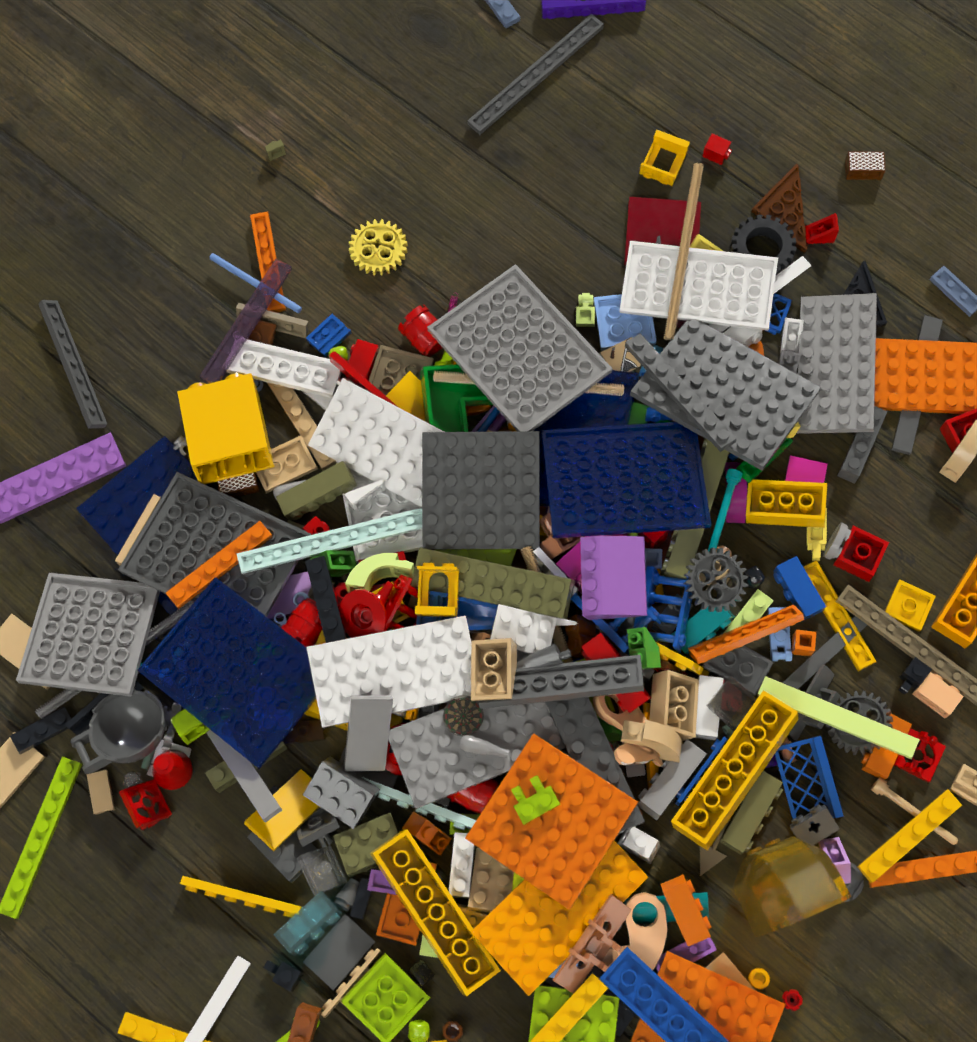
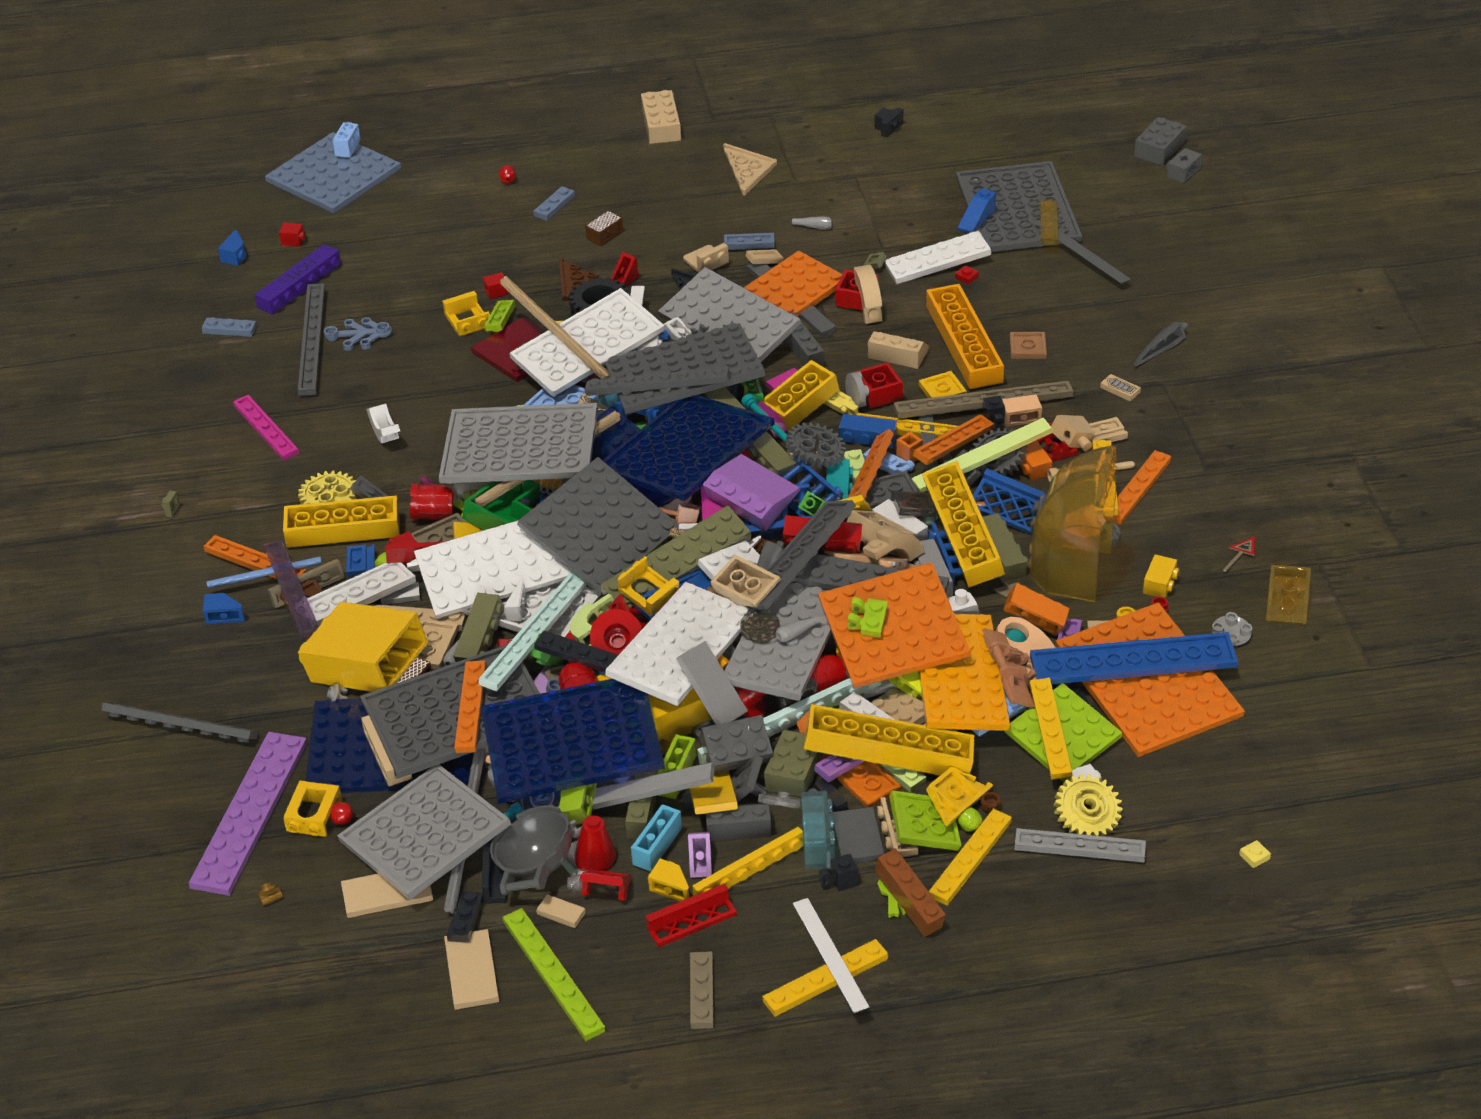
camera: 50 degrees left, 30 degrees down
none -> blue slope [203,593,245,624]
none -> dark pink tile [233,395,300,461]
none -> yellow brick [283,495,400,548]
none -> yellow panel [283,781,342,837]
none -> sand blue plant [324,317,392,351]
none -> red piece [331,802,353,825]
none -> flat silver plate [350,476,388,499]
none -> white arch [366,404,400,443]
none -> lime plate [484,300,515,332]
none -> red piece [499,165,516,184]
none -> sand blue plate [533,186,575,221]
none -> medium azure brick [631,804,682,871]
none -> red fence [646,884,737,948]
none -> yellow slope [648,859,690,901]
none -> lime brick [657,734,697,799]
none -> tan bracket [683,243,729,273]
none -> lavender slope [688,832,712,878]
none -> dark tan plate [690,952,713,1029]
none -> tan tile [746,250,783,264]
none -> tan slope [868,331,929,369]
none -> orange plate [913,414,994,465]
none -> yellow wing [926,766,993,826]
none -> tan torso [1051,415,1095,451]
none -> yellow brick [1143,555,1180,598]
none -> piece [1223,536,1255,572]

